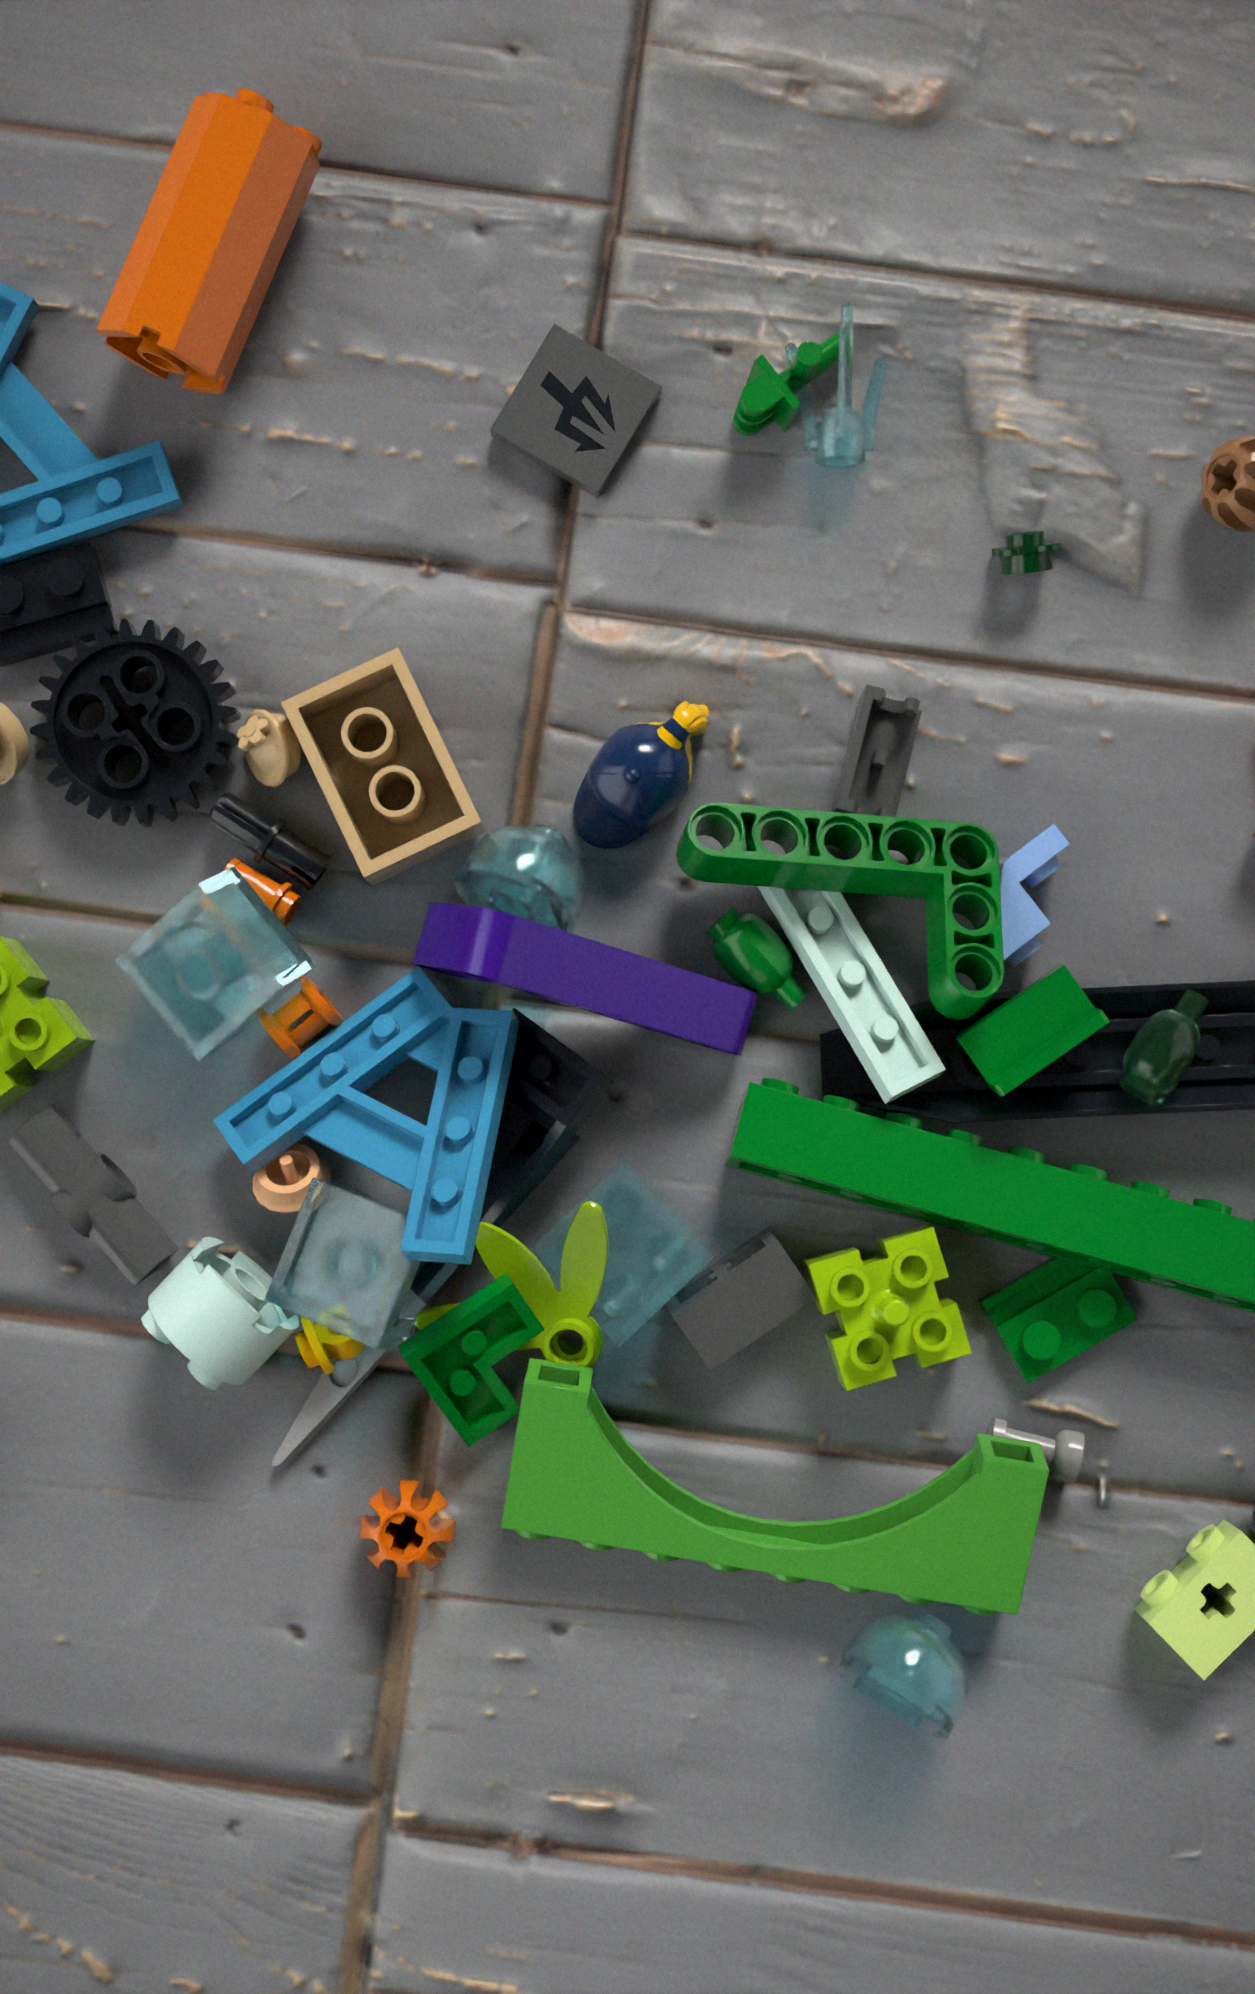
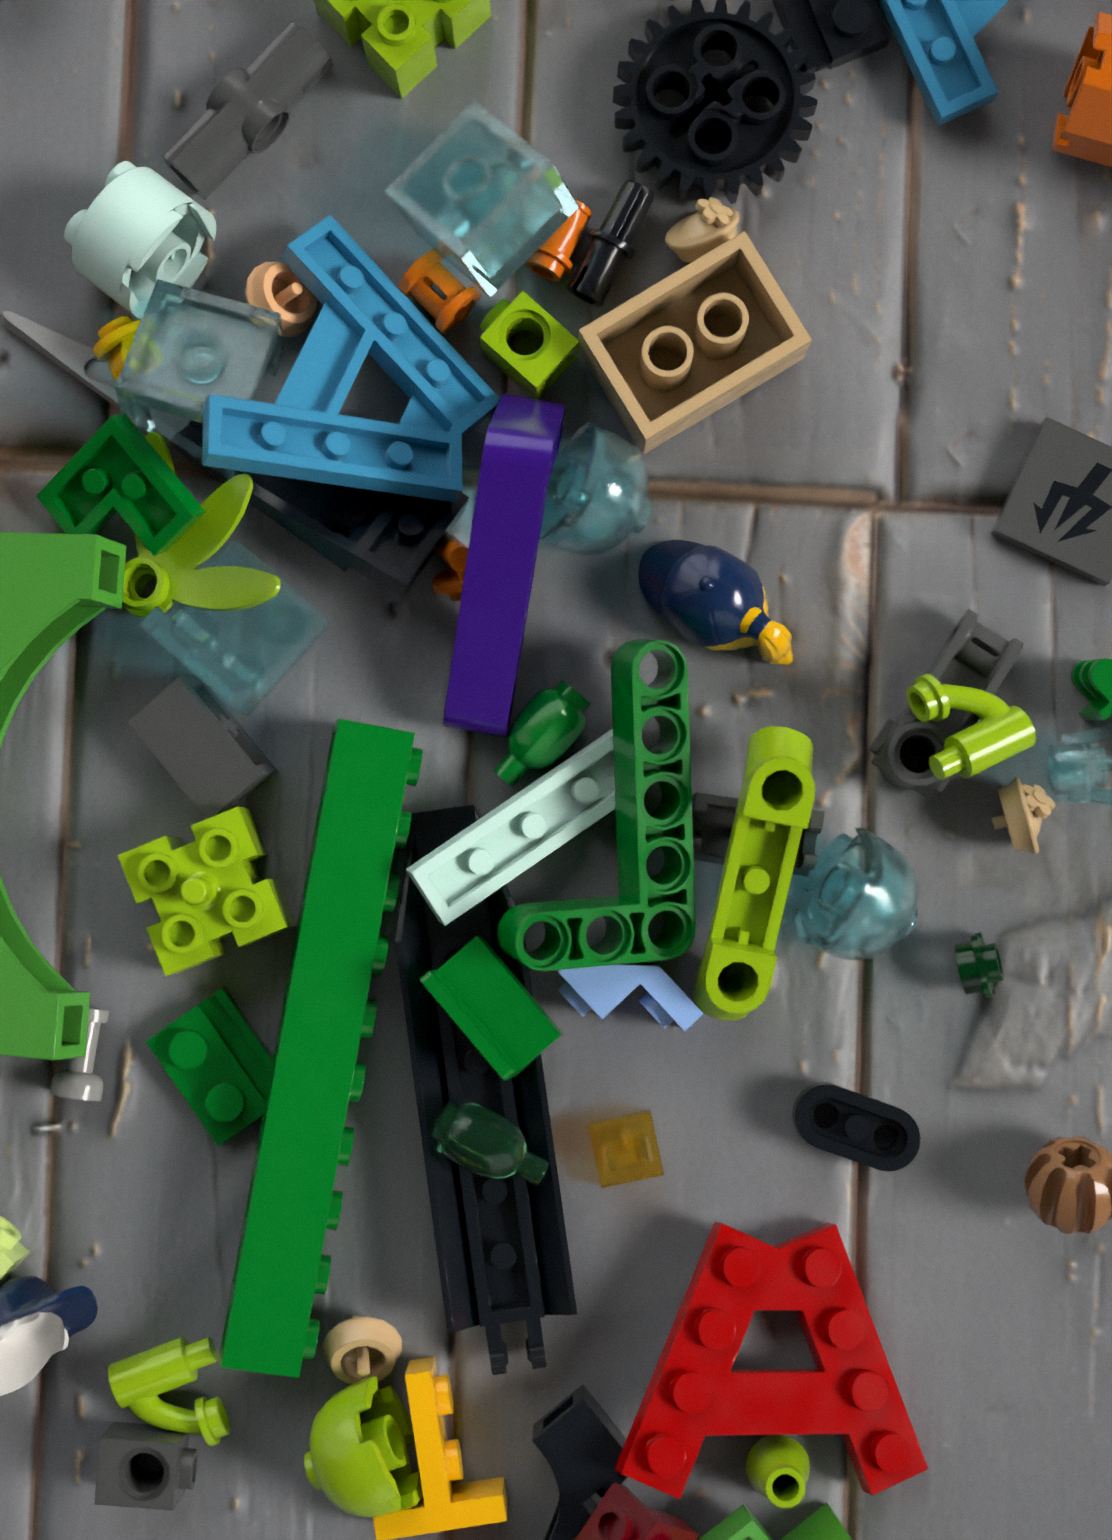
camera: 90 degrees right, 0 degrees up
none -> orange plate [431,534,468,601]
none -> lime brick [480,290,579,400]
none -> clear yellow tile [588,1109,664,1188]
none -> lime plate [692,726,815,1021]
none -> black plate [792,1082,920,1171]
none -> clear light blue cylinder [795,828,918,960]
none -> dark grey piece [868,609,1024,797]
none -> lime plant [906,674,1036,780]
none -> tan hat [992,777,1055,854]

